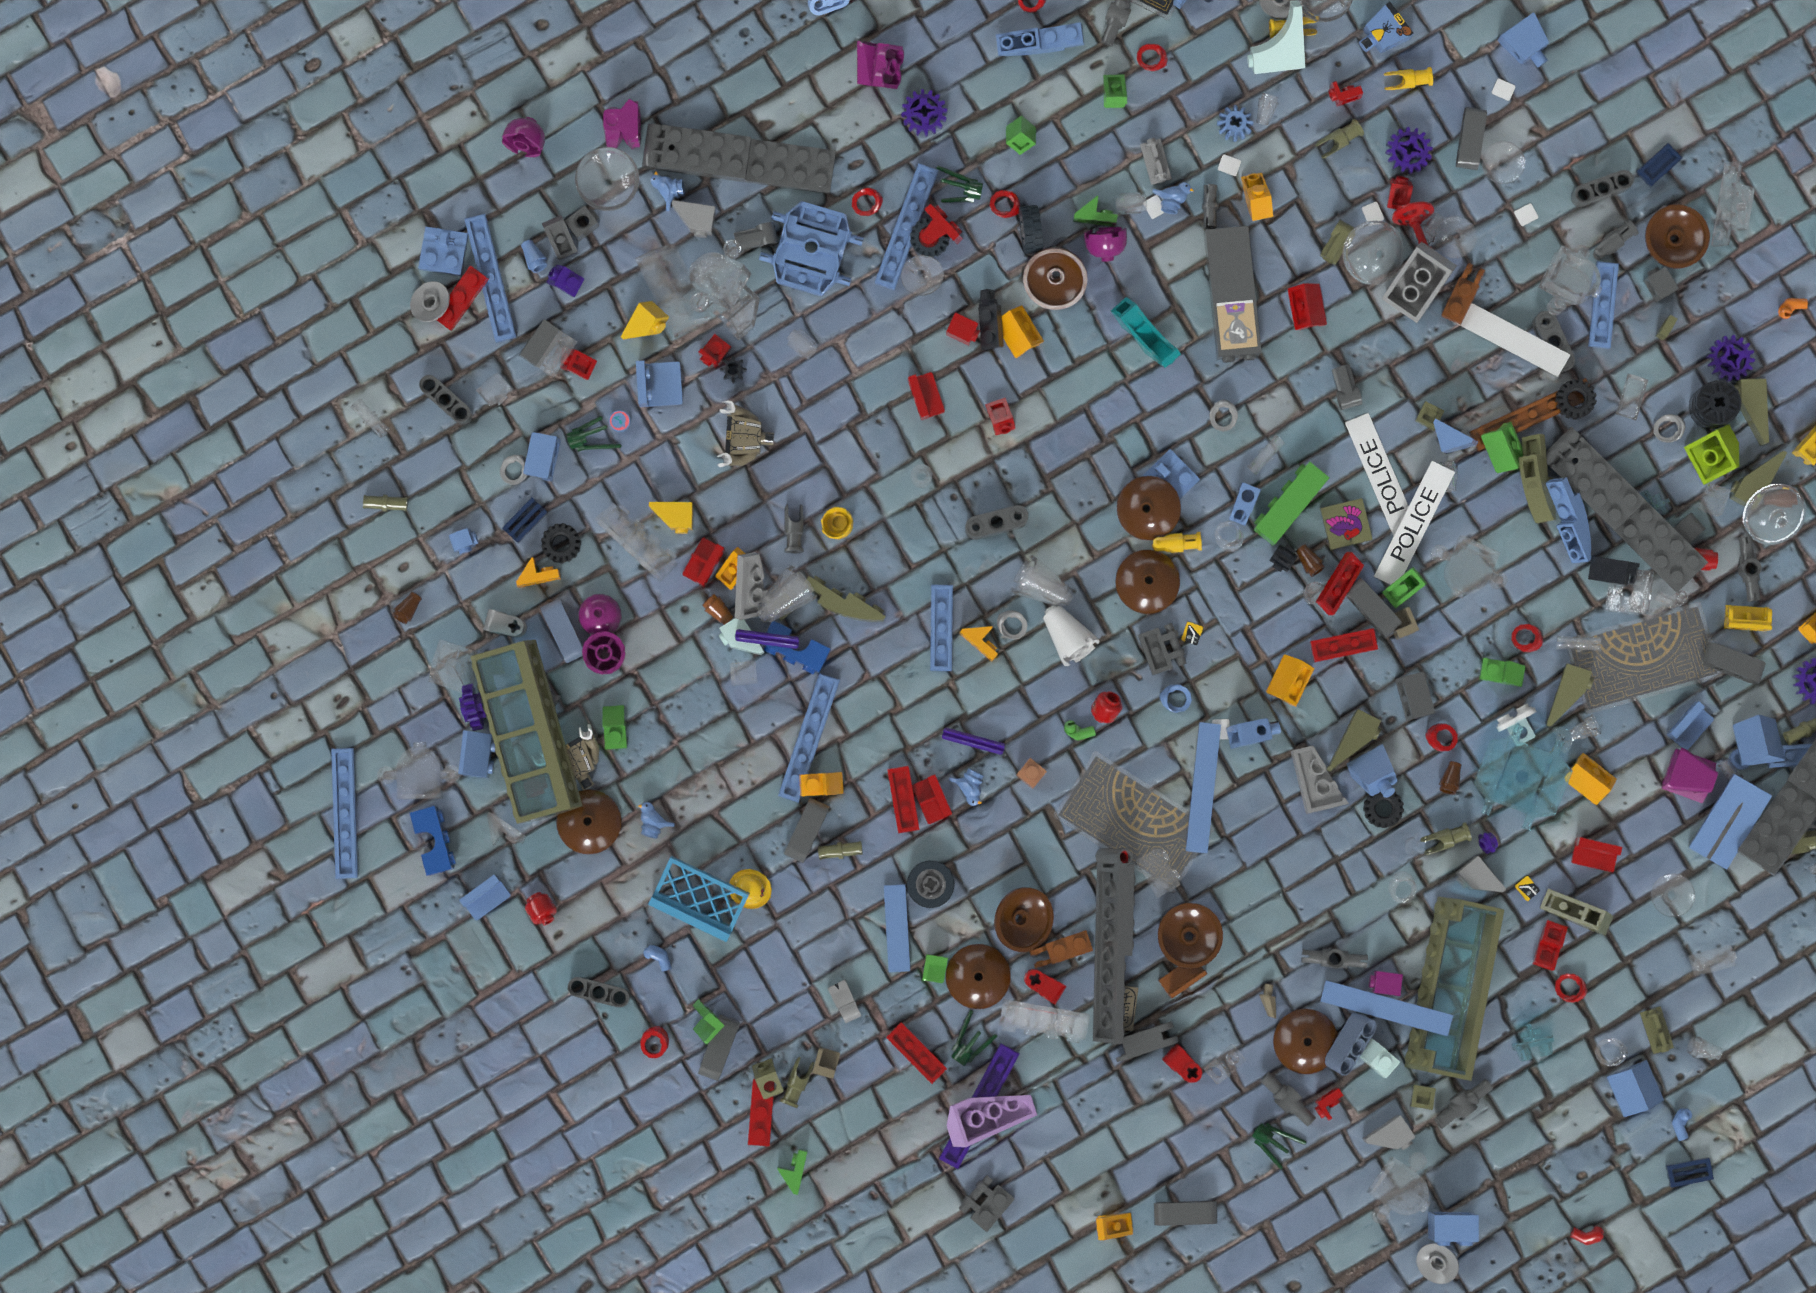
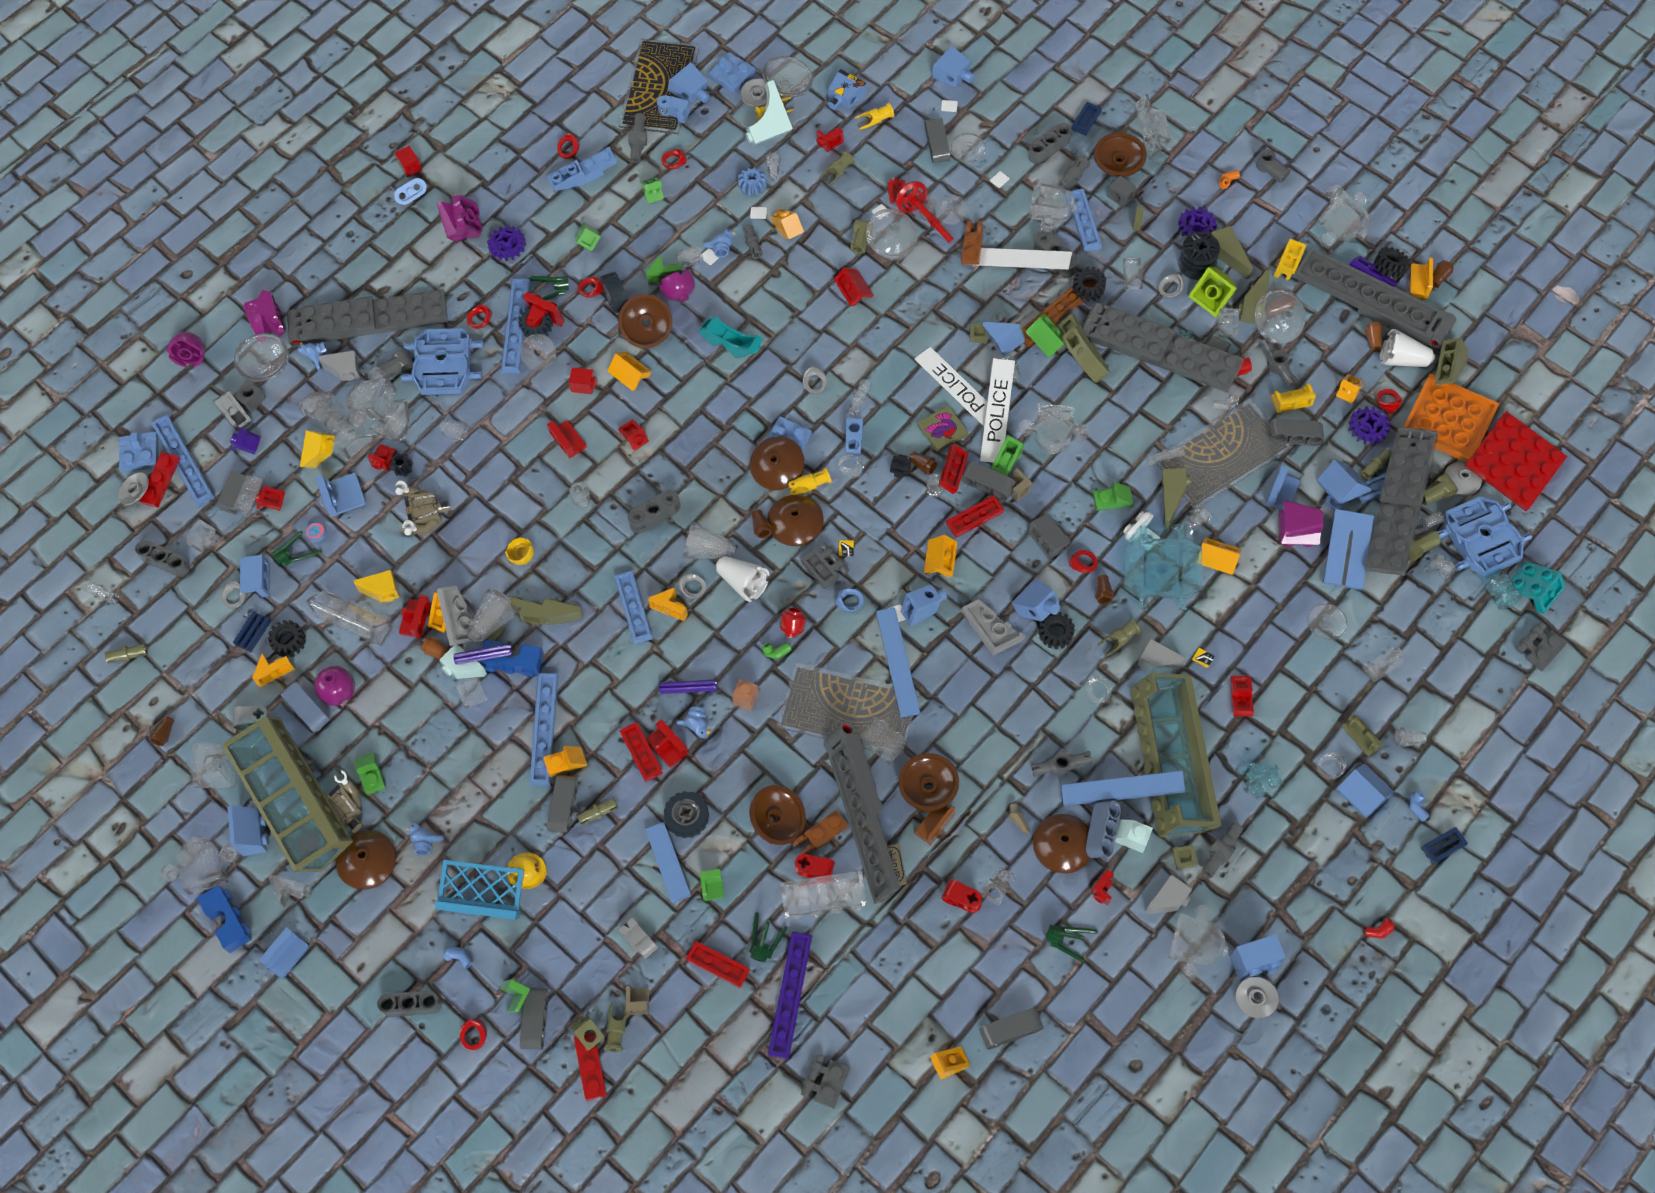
camera: 10 degrees left, 20 degrees down
medium blue tile [331,748,358,879] -> none
medium blue plate [449,528,479,555] -> none
dark purple gear [459,683,487,731] -> none
medium blue cone [521,240,548,273] -> none
red head [525,892,557,926] -> none
magenta cylinder [582,631,626,675] -> none
bright green slope [777,1149,808,1195] -> none
dark grey piece [784,504,804,554] -> none
reddish brown dish [946,944,1011,1009] -> none
lavender wedge [947,1095,1037,1147] -> none
black hinge [978,289,1004,350] -> none
dark grey piece [1111,1021,1179,1062] -> none
light grey hinge [1140,138,1172,185] -> none
dark grey brick [1204,226,1262,363] -> none
bright green brick [1253,462,1330,546] -> none
dark grey pin [1260,1072,1316,1126] -> none
olive slope [1326,709,1381,771] -> none
dark grey piece [1331,365,1362,410] -> none
magenta brick [1369,971,1403,996] -> none
light grey brick [1382,242,1457,323] -> none
dark purple gear [1385,127,1433,174] -> none
dark purple plate [1478,832,1498,854] -> none
red piece [1511,624,1543,652] -> none
olive slope [1540,889,1613,936] -> none
medium blue slope [1546,477,1591,563] -> none
red piece [1555,973,1587,1003] -> none
red panel [1571,837,1622,872] -> none
black hinge [1588,556,1640,585] -> none
clear piece [1605,570,1654,615] -> none
none -> reddish brown cone [751,510,772,538]

